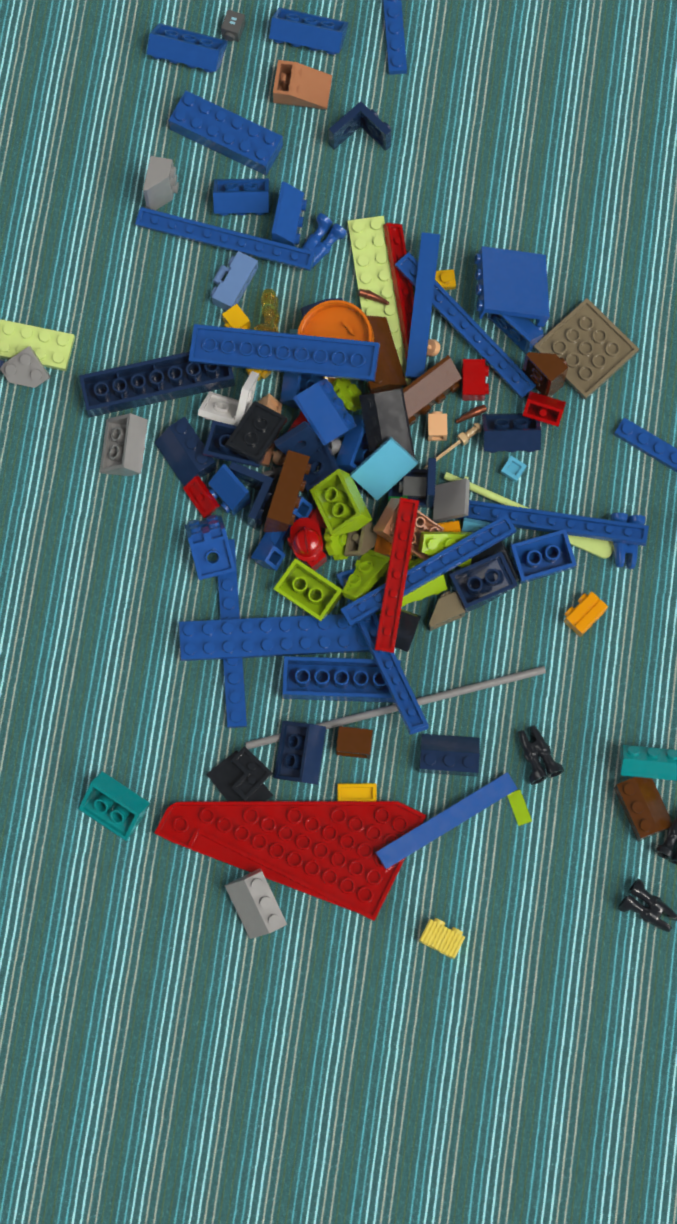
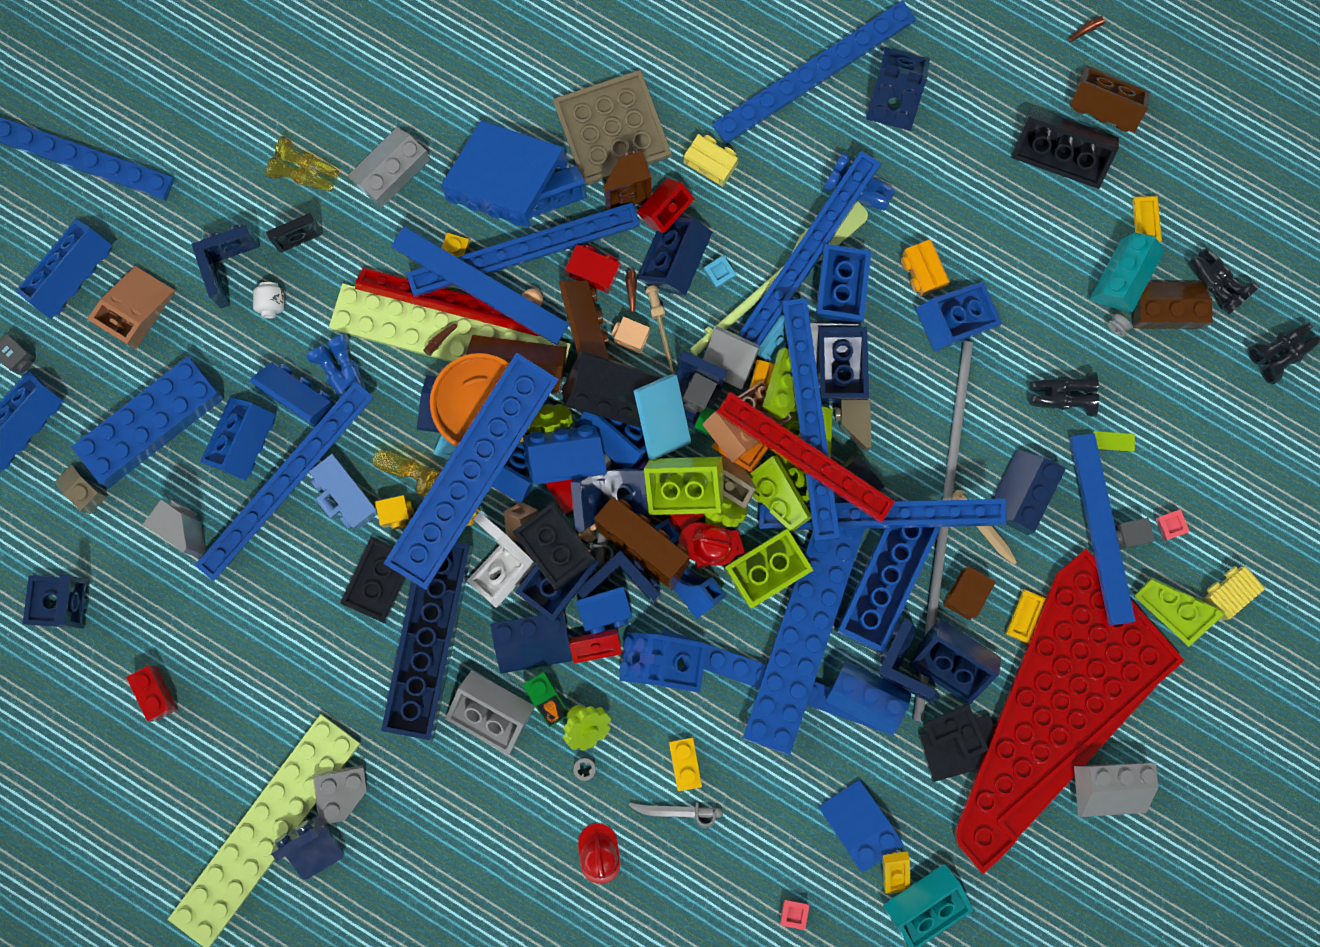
camera: 70 degrees left, 5 degrees up
none -> dark blue bracket [23,575,90,629]
none -> dark tan slope [55,464,107,514]
none -> red brick [126,666,178,722]
none -> white head [253,282,284,318]
none -> clear yellow piece [265,136,340,192]
none -> black tile [266,213,323,253]
none -> black tile [340,537,406,623]
none -> light grey slope [347,128,430,208]
none -> slope [523,672,568,728]
none -> lime plant [563,705,611,751]
none -> light grey bush [573,758,596,781]
none -> red piece [578,823,620,884]
none -> light grey sword [629,802,723,829]
none -> yellow plate [669,738,702,791]
none -> light yellow brick [683,134,739,187]
none -> coral plate [780,899,809,930]
none -> blue slope [818,780,904,873]
none -> blue slope [826,661,912,736]
none -> dark blue bracket [878,619,940,705]
none -> yellow plate [883,851,910,894]
none -> blue slope [916,281,1002,352]
none -> tan sword [952,490,1016,565]
none -> light grey bush [1107,314,1132,337]
none -> dark grey brick [1115,517,1155,550]
none -> lime wing [1134,578,1225,647]
none -> coral plate [1155,509,1190,541]

